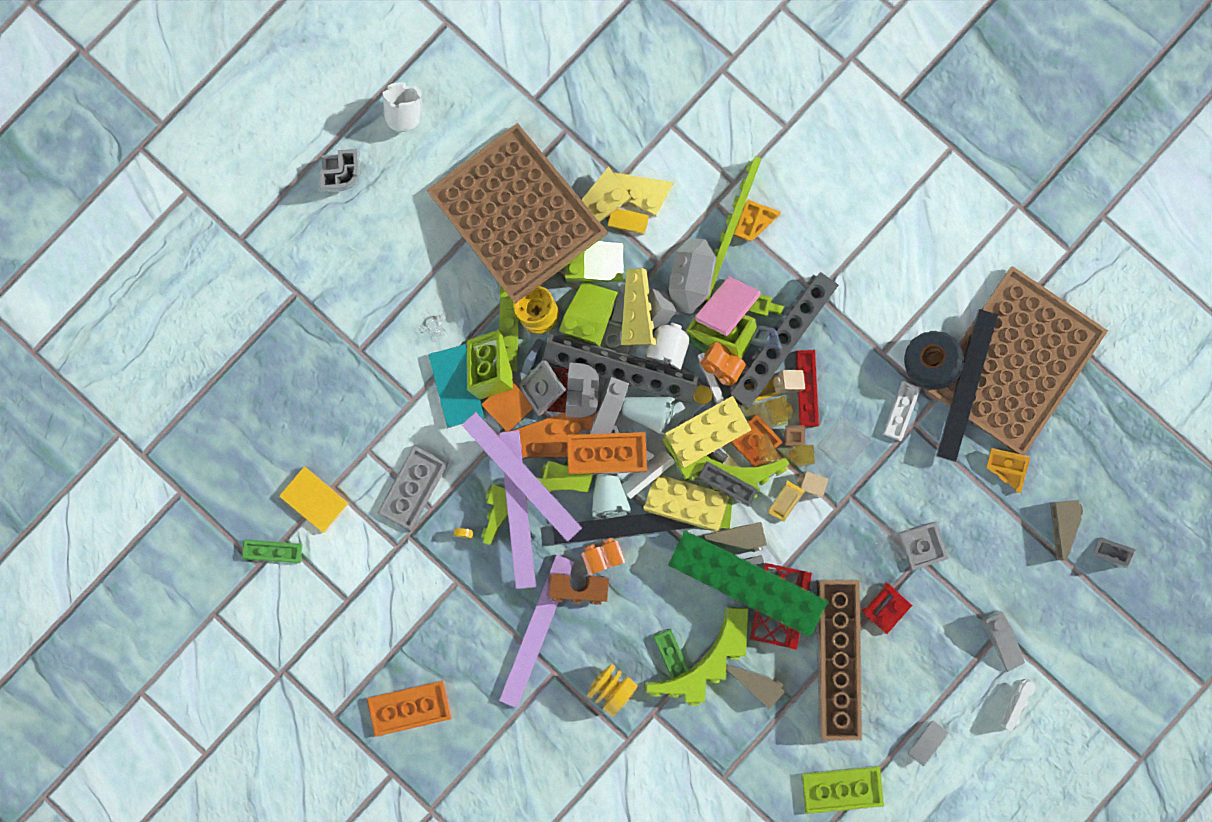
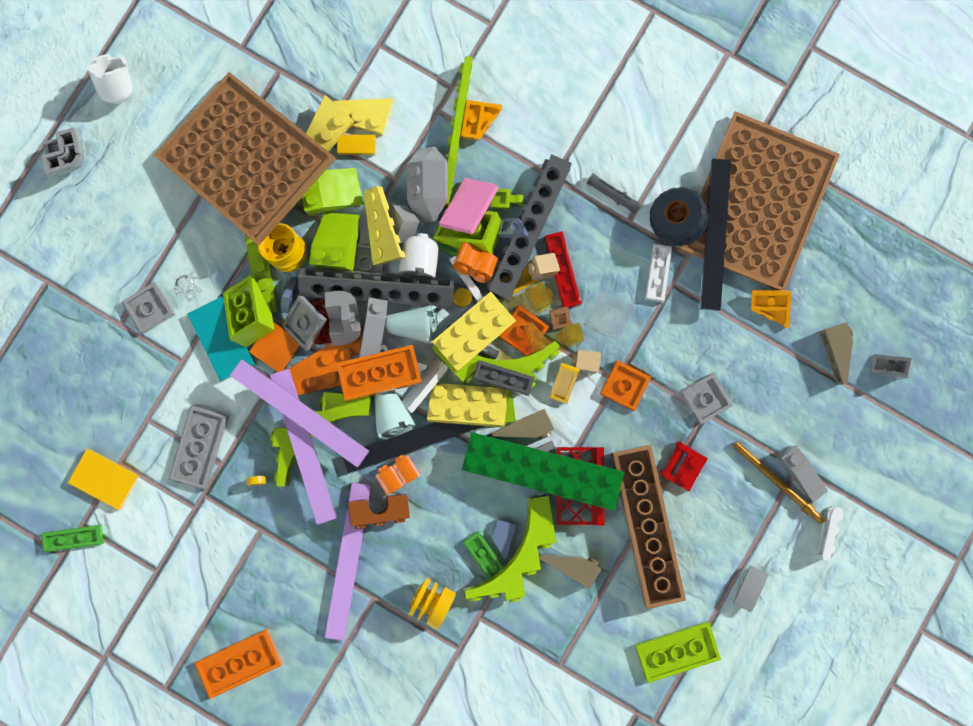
camera: 15 degrees left, 0 degrees up
none -> light grey tile [122,282,176,334]
none -> sand blue tile [492,519,516,560]
none -> dark grey pin [586,173,641,213]
none -> orange tile [600,360,651,412]
none -> pearl gold bar [732,441,825,524]

